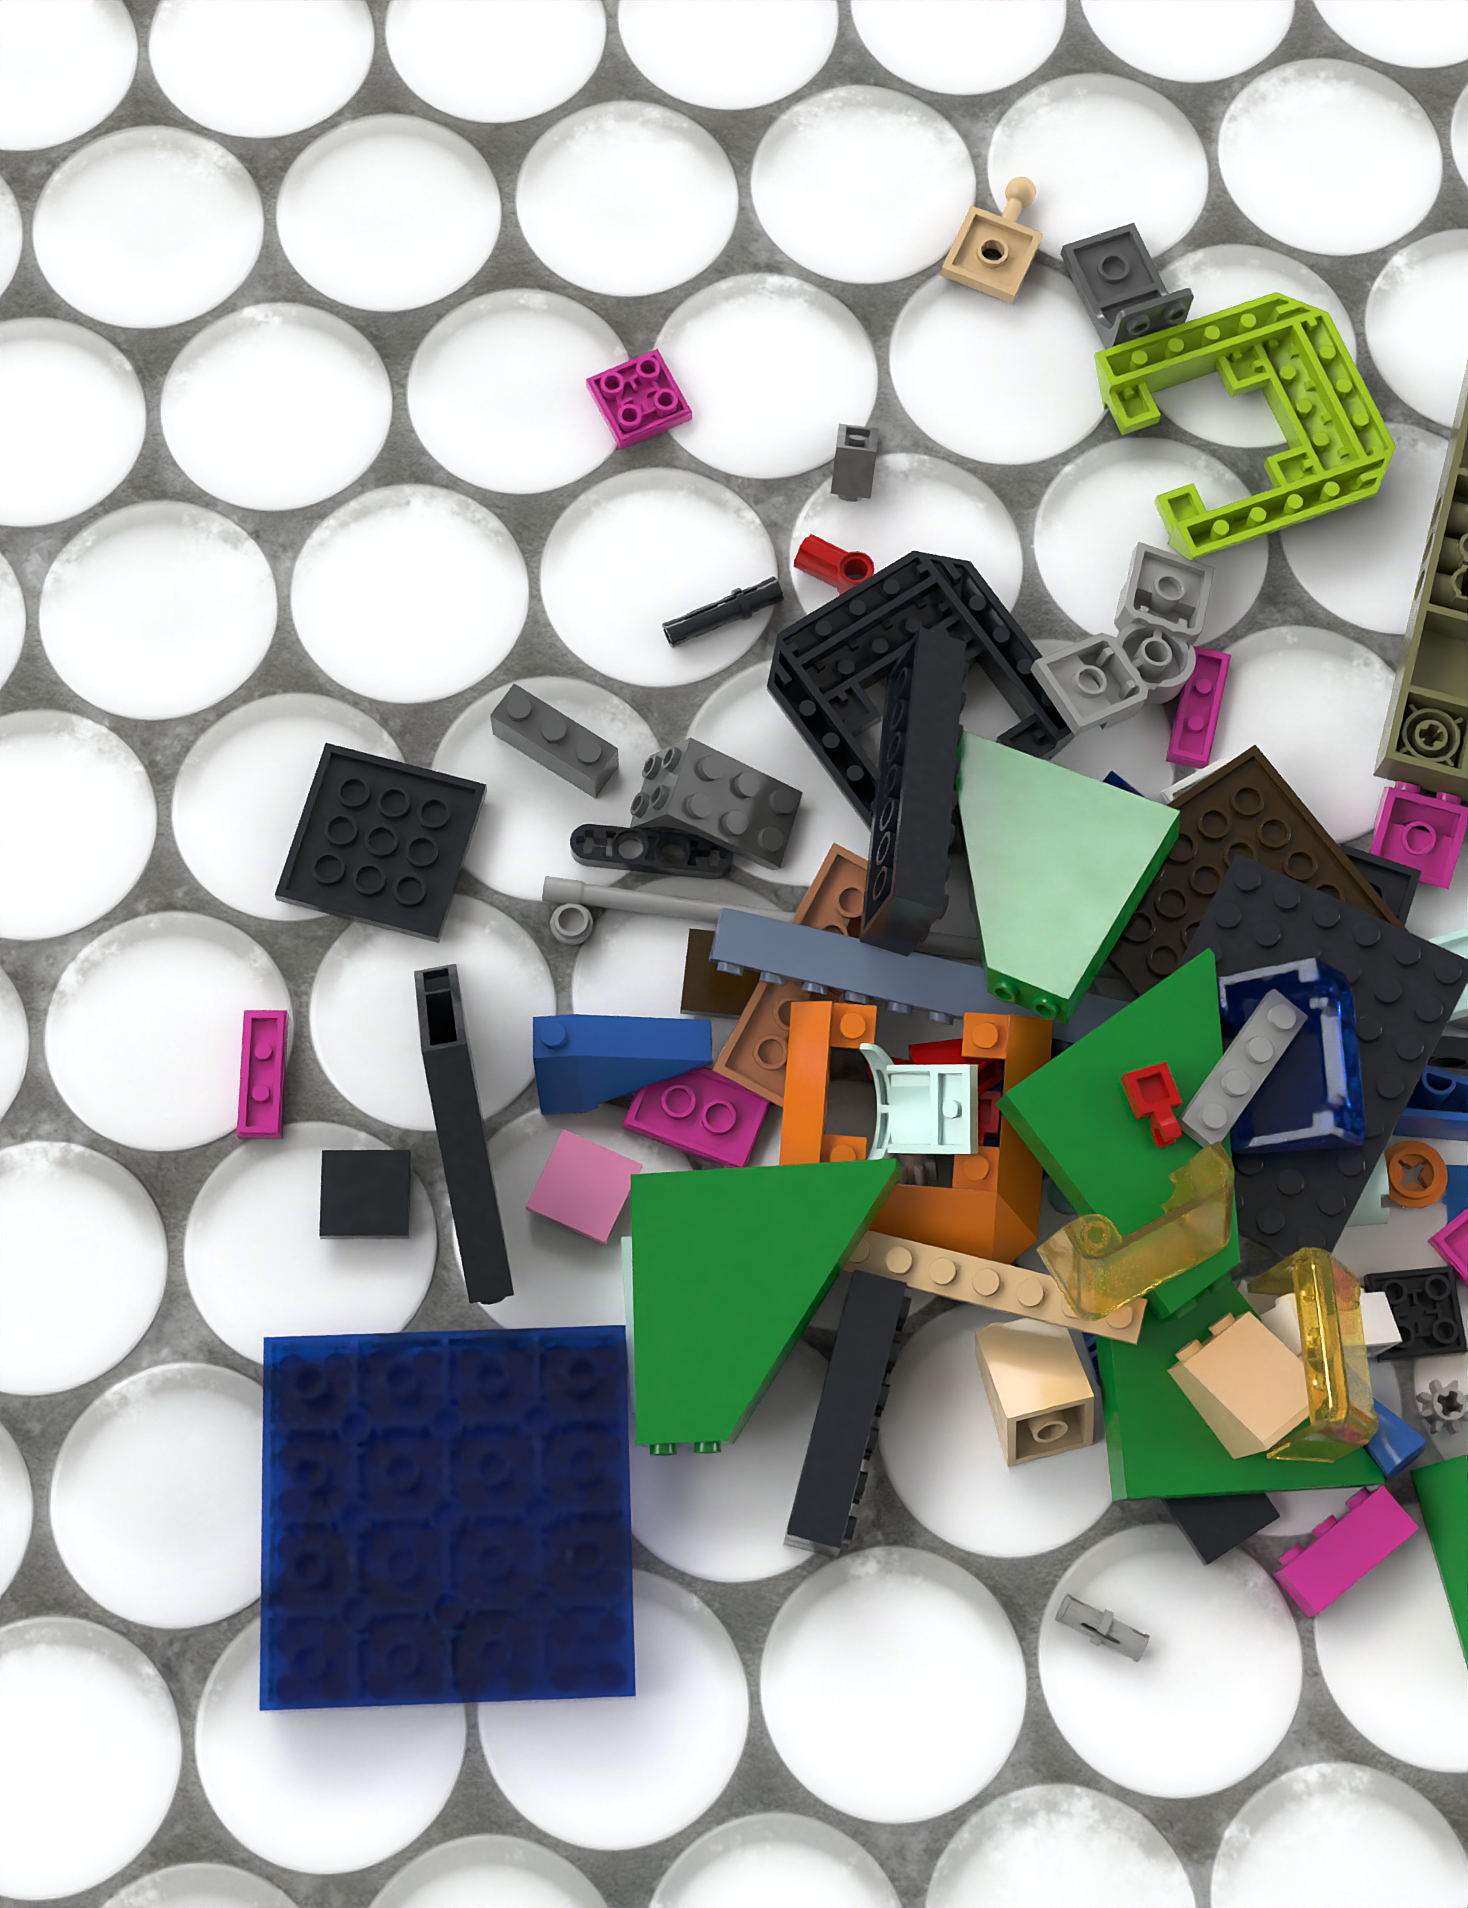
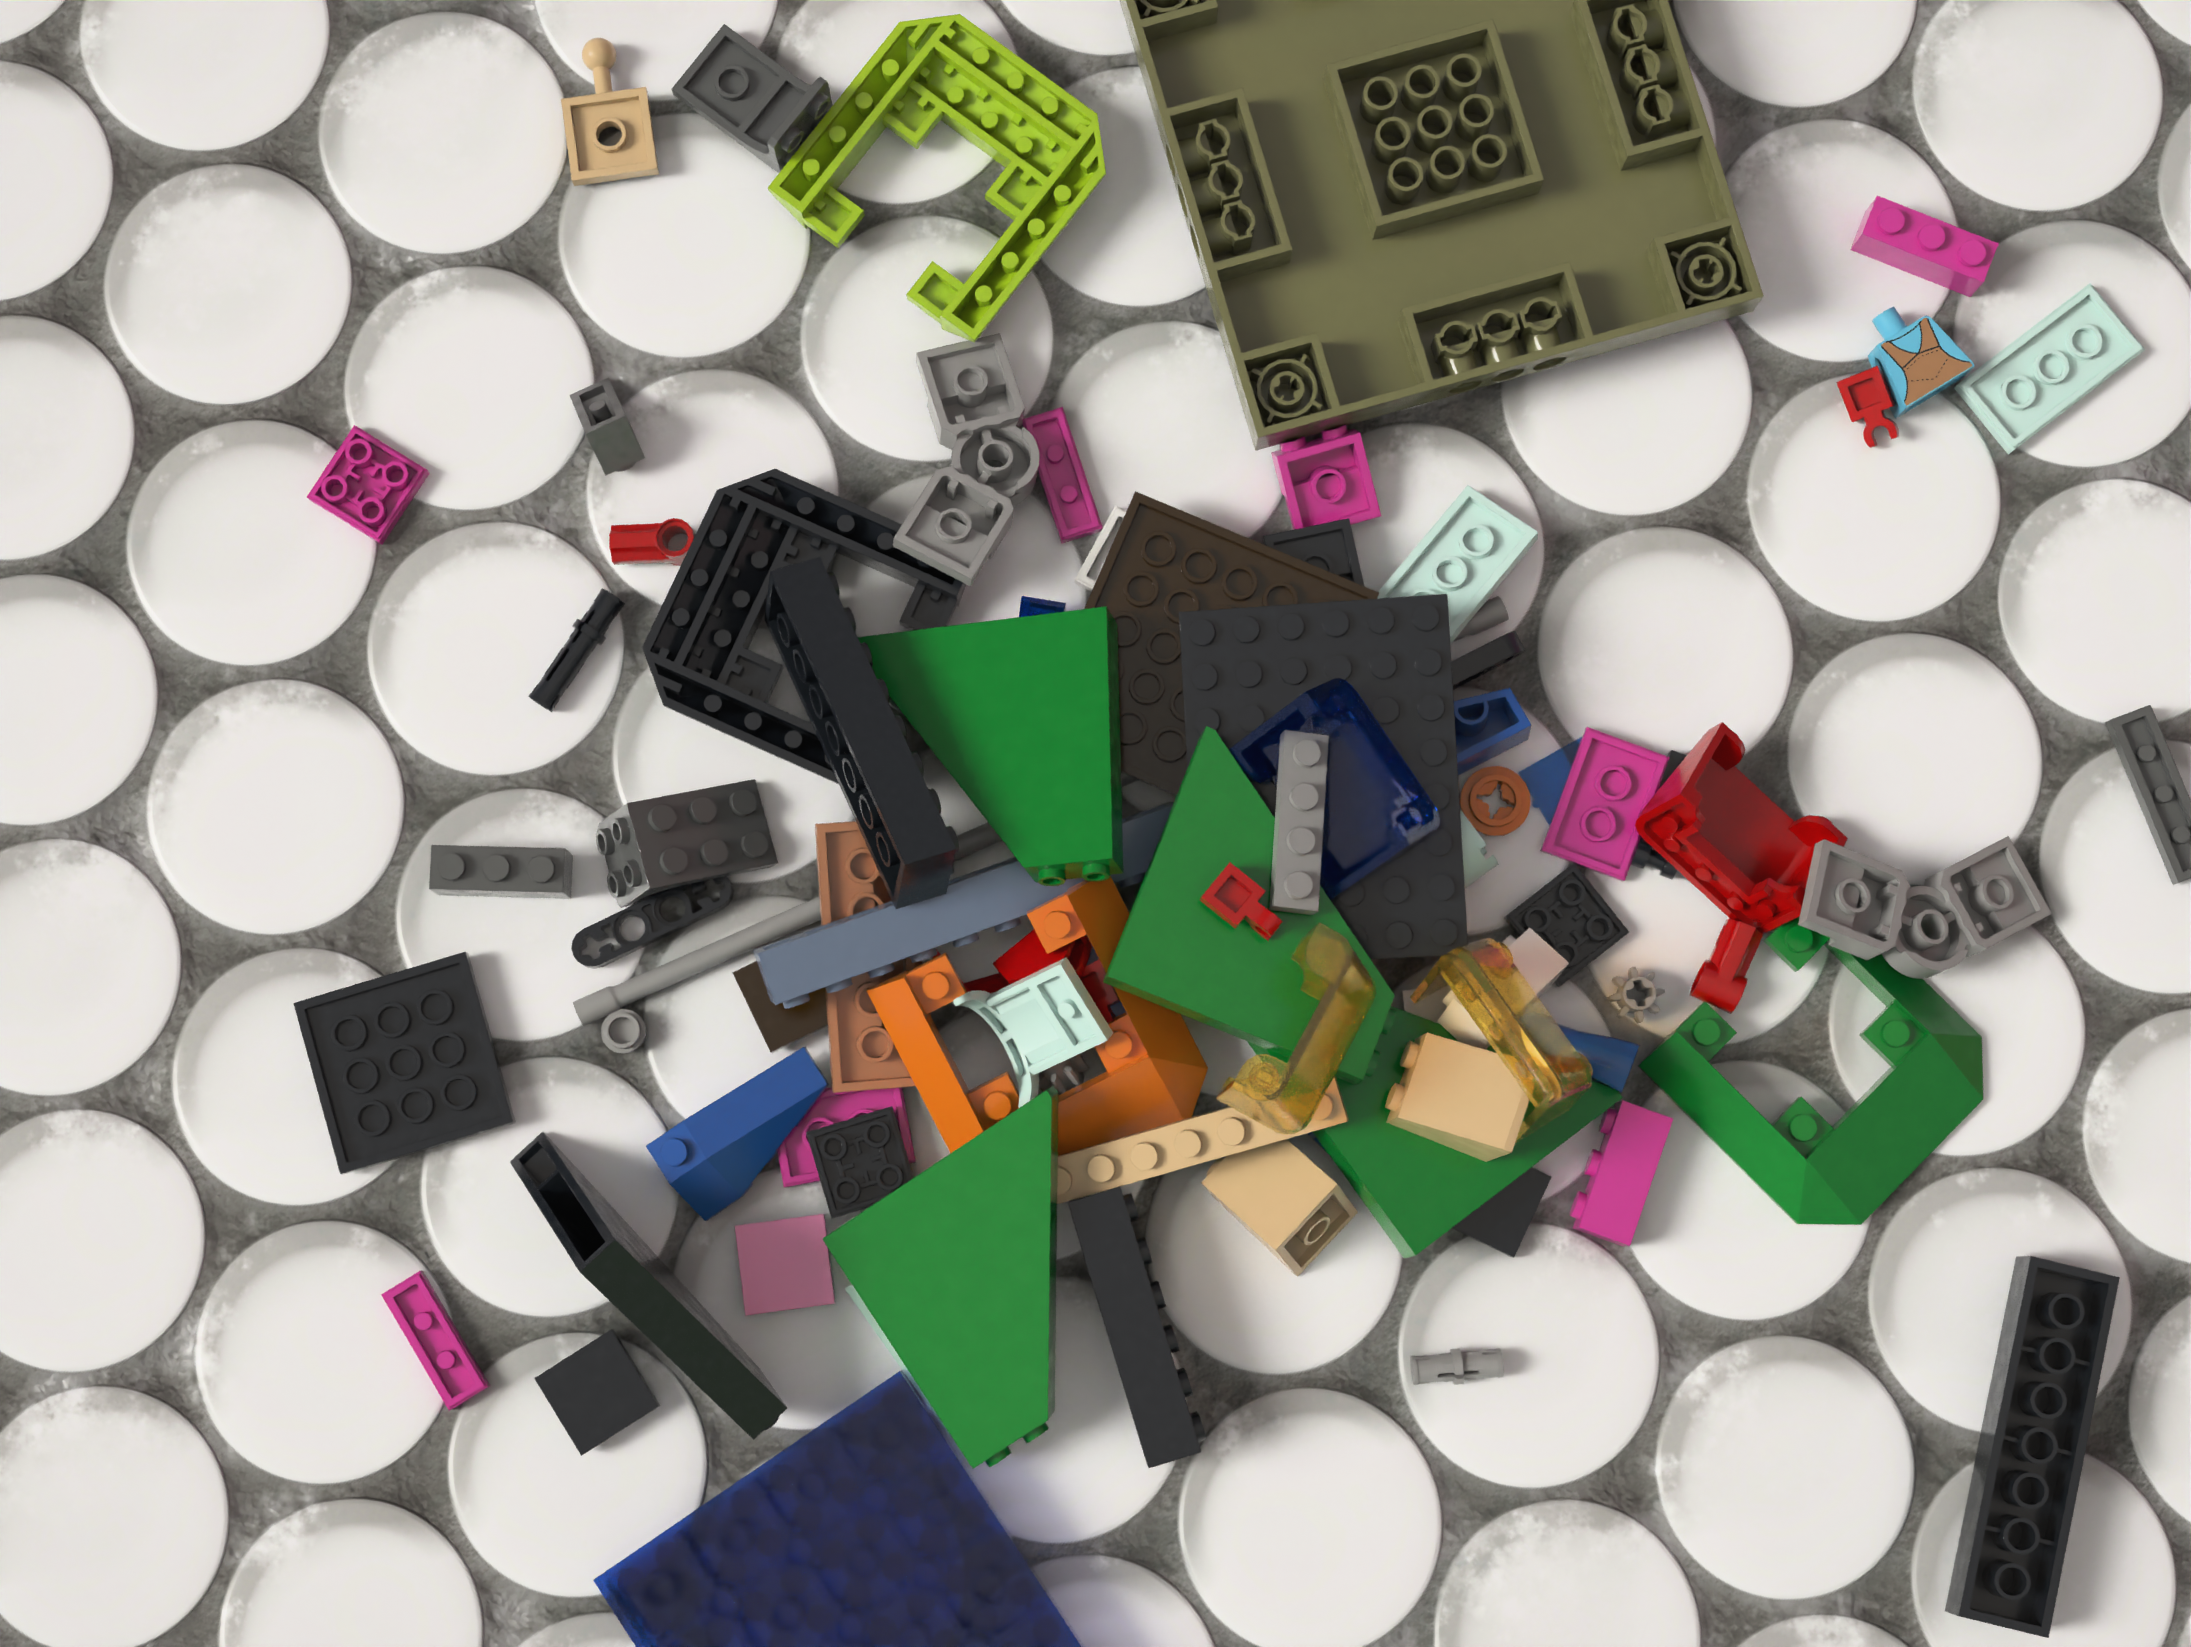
camera: 30 degrees left, 10 degrees up
none -> black tile [806,1106,914,1219]

